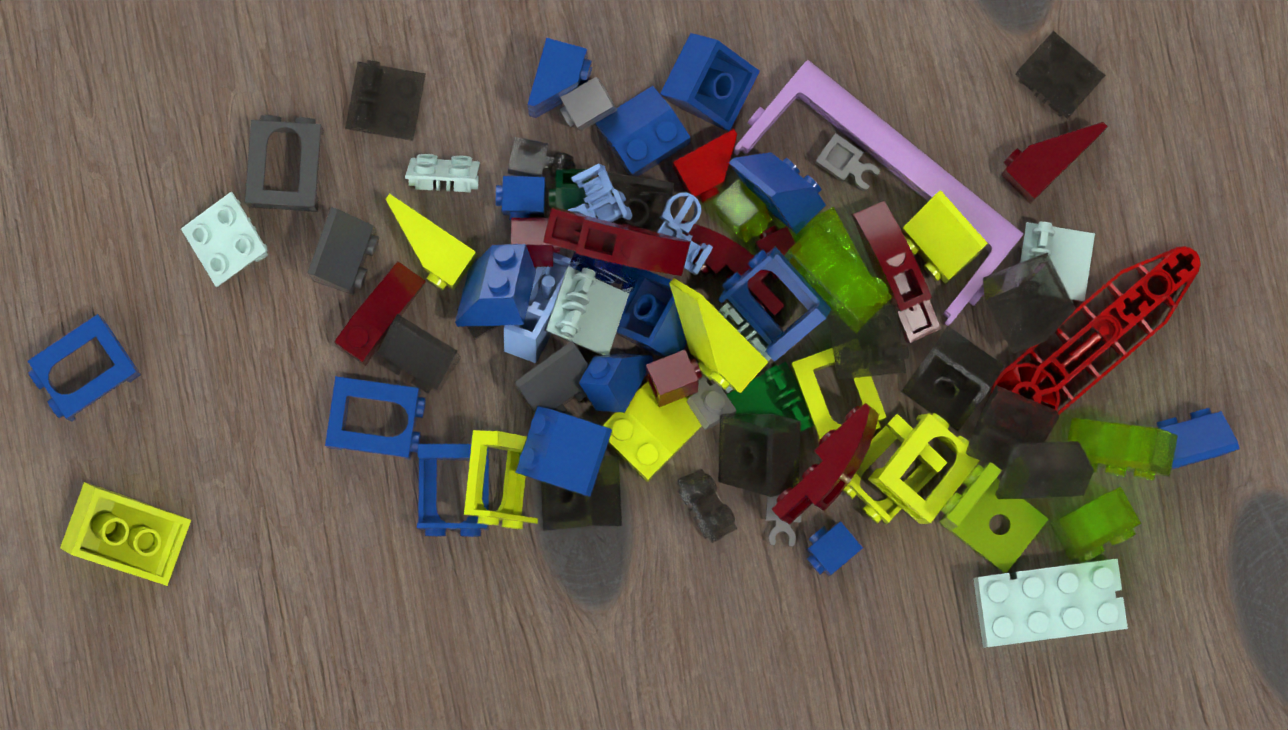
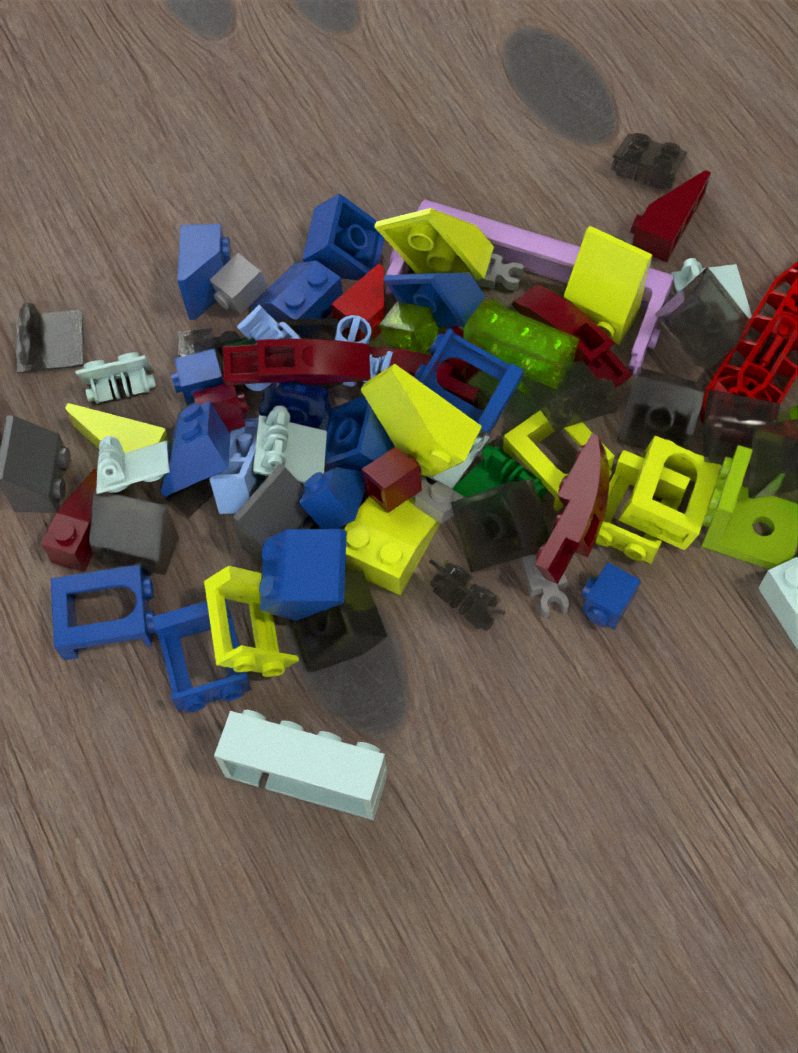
camera: 10 degrees left, 20 degrees down
none -> light aqua hinge [96,436,170,494]
none -> light aqua piece [214,710,388,820]
none -> neon yellow slope [374,208,494,280]

